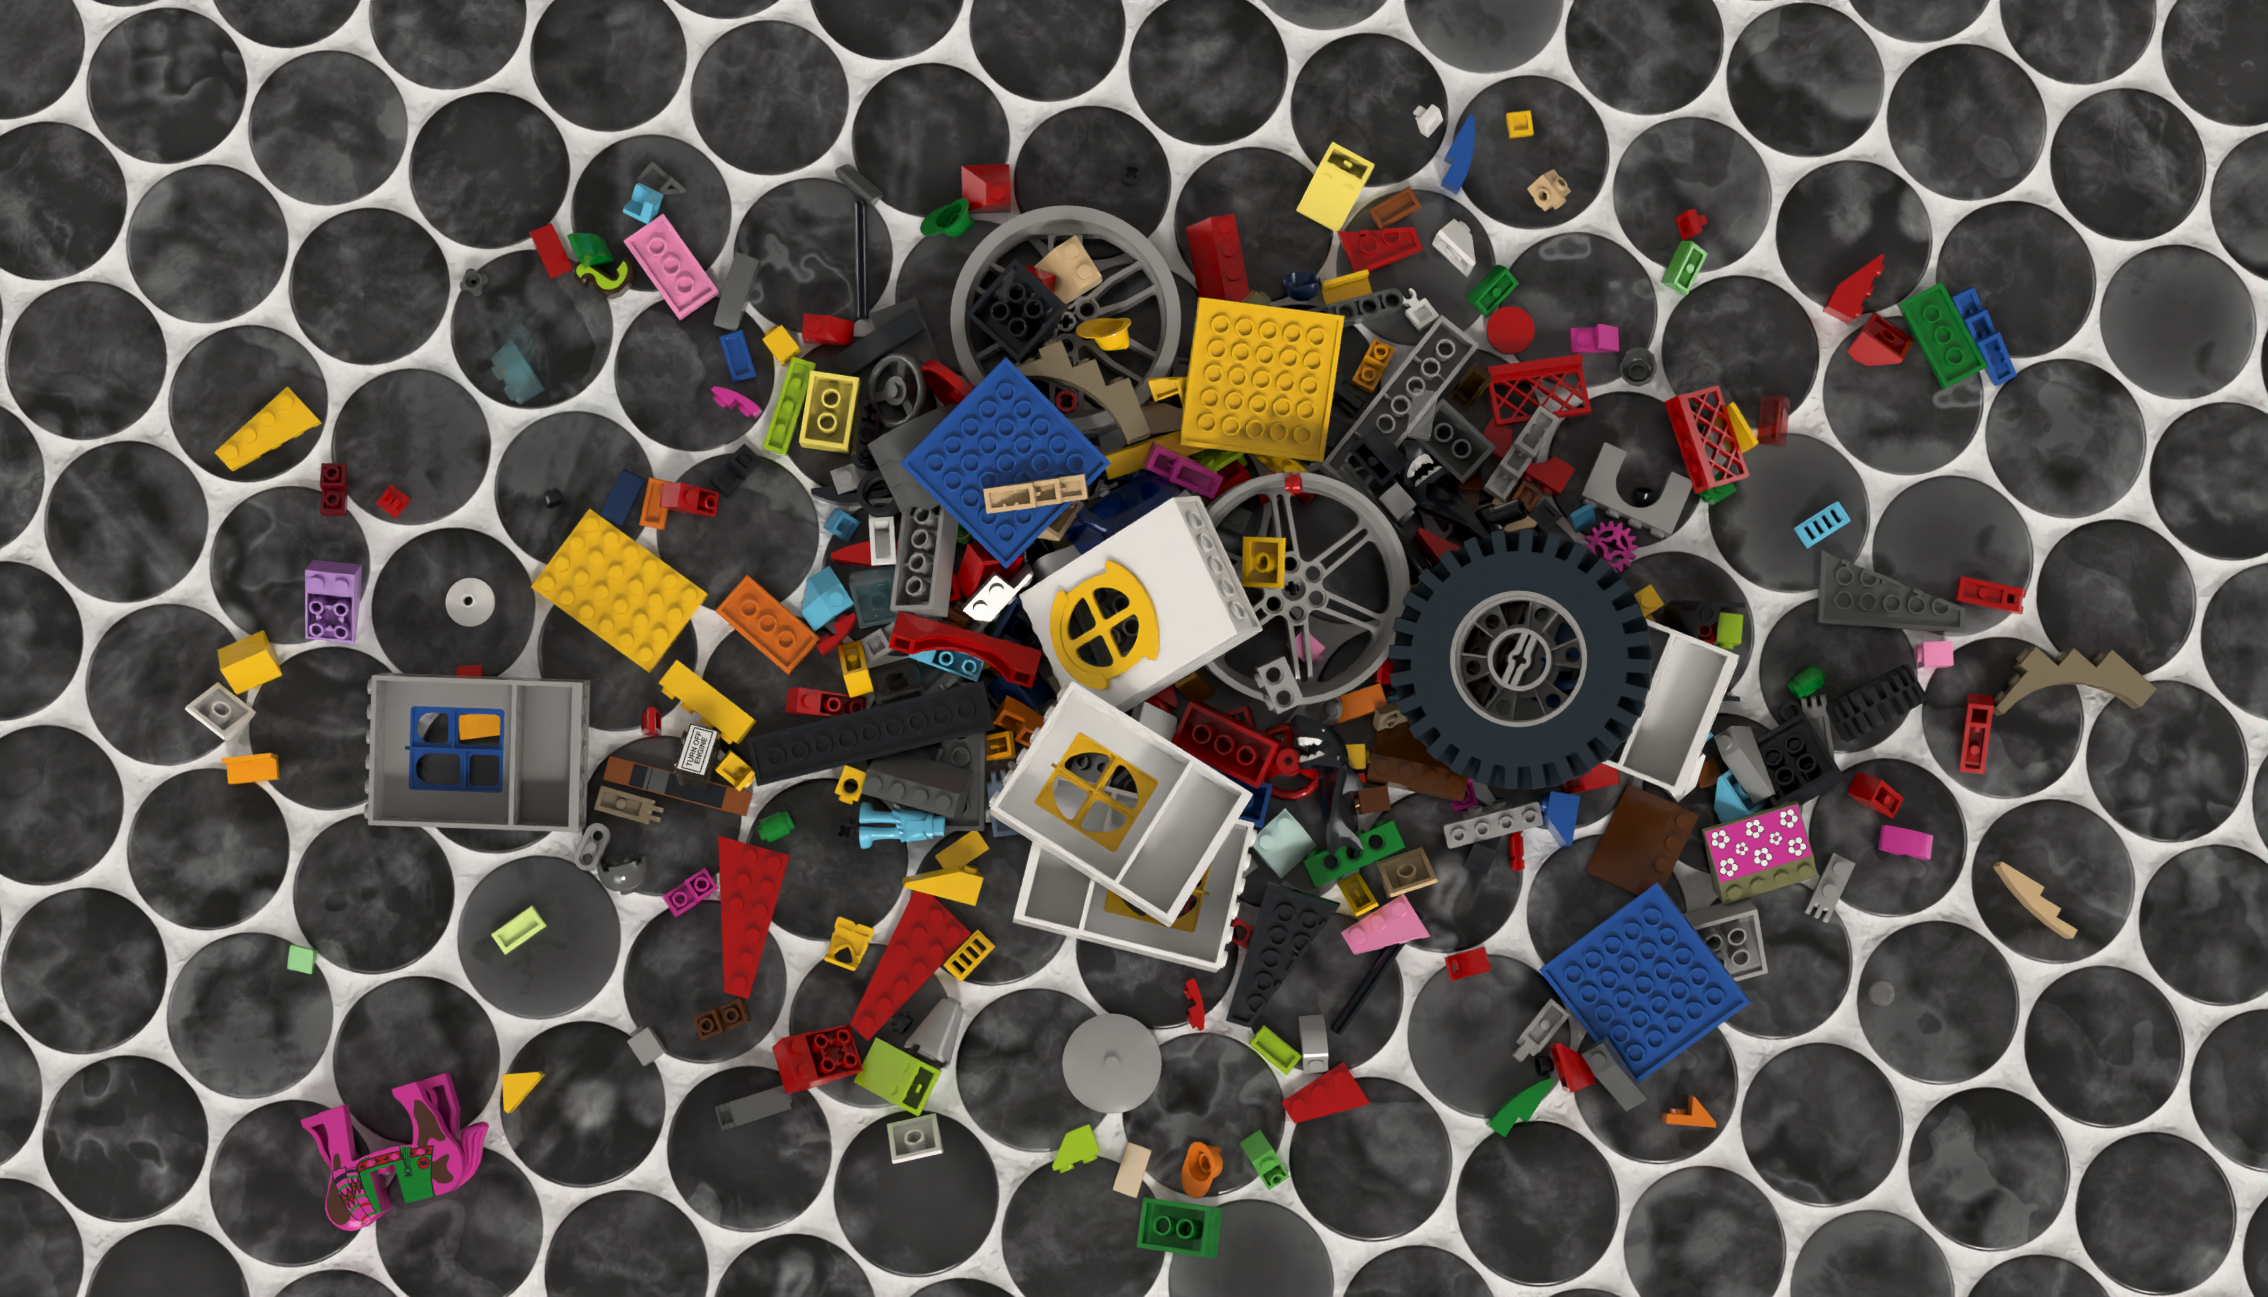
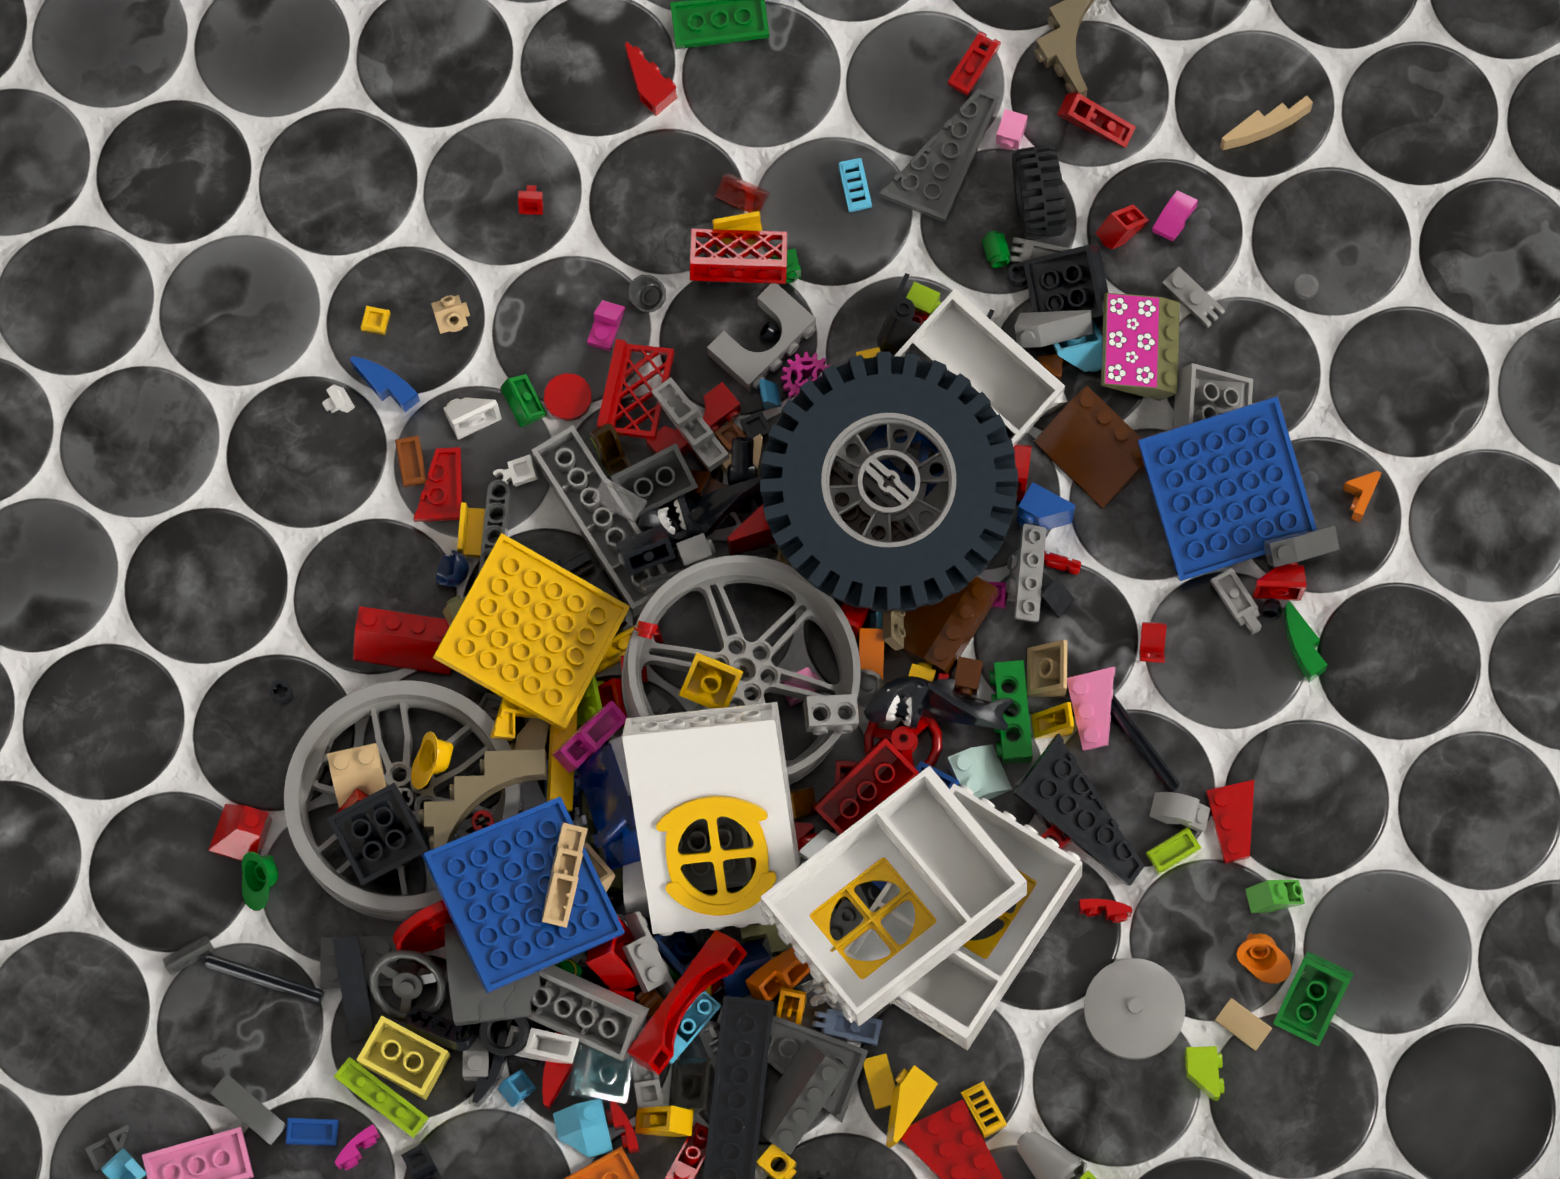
camera: 60 degrees left, 10 degrees down
yellow brick [762,325,801,366] -> none
red slope [802,314,855,346] -> none
medium azure piece [859,802,945,849] -> none
light yellow slope [1296,142,1375,233] -> none
light orange slope [1350,338,1396,395] -> none
bright green slope [1661,241,1708,295] -> none
red slope [1847,312,1914,366] -> none

